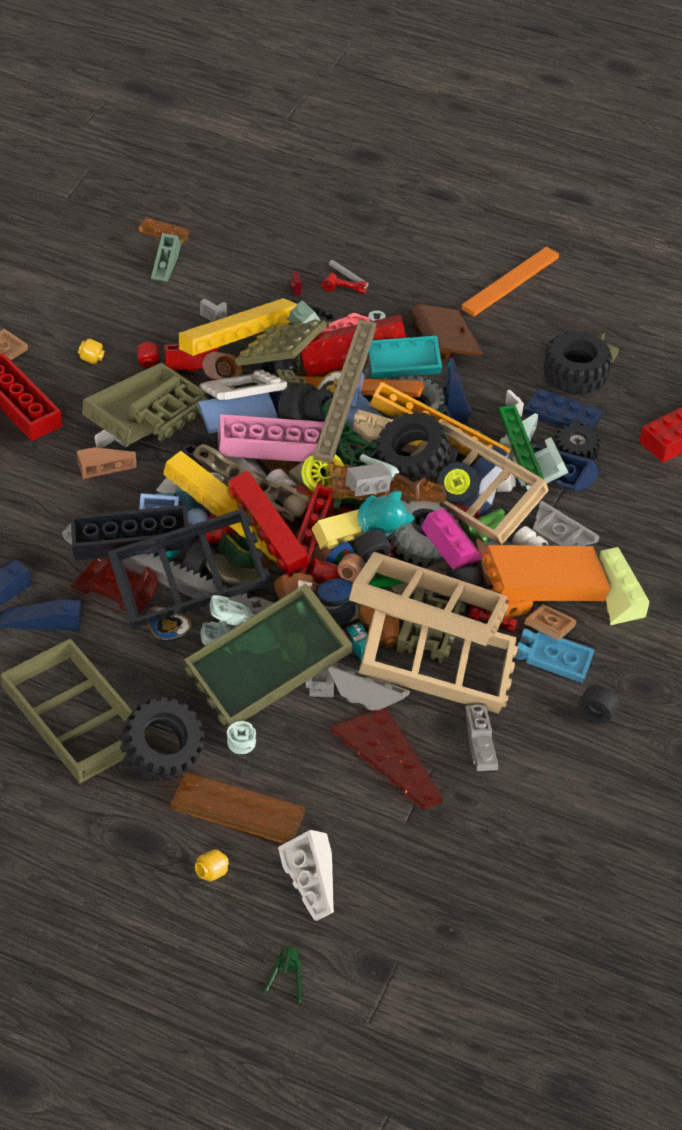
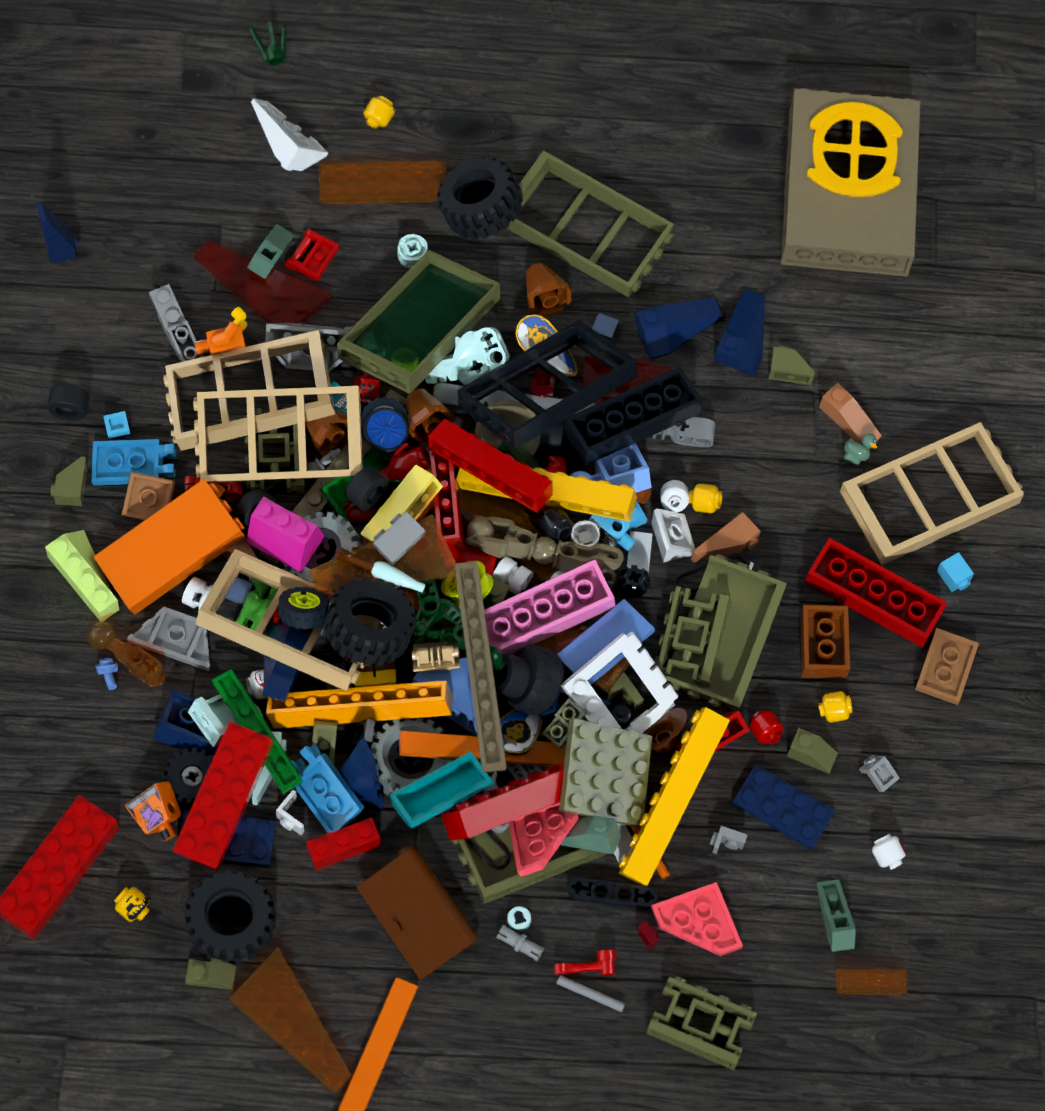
camera: 155 degrees right, 20 degrees up
nougat head [337,553,365,582] -> none
teal hair [357,491,414,537] -> none
none -> dark blue wedge [37,202,79,264]
none -> olive slope [50,457,88,506]
none -> clear orange beam [87,622,165,687]
none -> medium blue plate [95,658,118,690]
none -> medium azure plate [103,411,130,439]
none -> yellow head [114,887,149,922]
none -> orange torso [125,781,181,841]
none -> red brick [173,722,274,871]
none -> orange torso [194,307,247,355]
none -> clear orange wing [229,947,351,1095]
none -> sand green slope [247,224,295,279]
none -> red plate [284,229,340,282]
none -> dark azure tile [291,744,365,834]
none -> red brick [306,818,380,871]
none -> light grey pin [496,925,545,961]
none -> dark orange cone [526,263,571,318]
none -> dark red plate [531,370,555,397]
none -> sand blue tile [592,313,619,341]
none -> olive fence [646,976,757,1070]
none -> white slope [651,508,695,562]
none -> coral plate [651,882,743,956]
none -> white head [660,480,689,512]
none -> yellow head [689,483,722,513]
none -> dark blue plate [732,764,835,851]
none -> olive slope [787,728,838,774]
none -> dark orange brick [800,605,850,679]
none -> light grey bracket [859,755,900,792]
none -> white head [872,834,906,870]

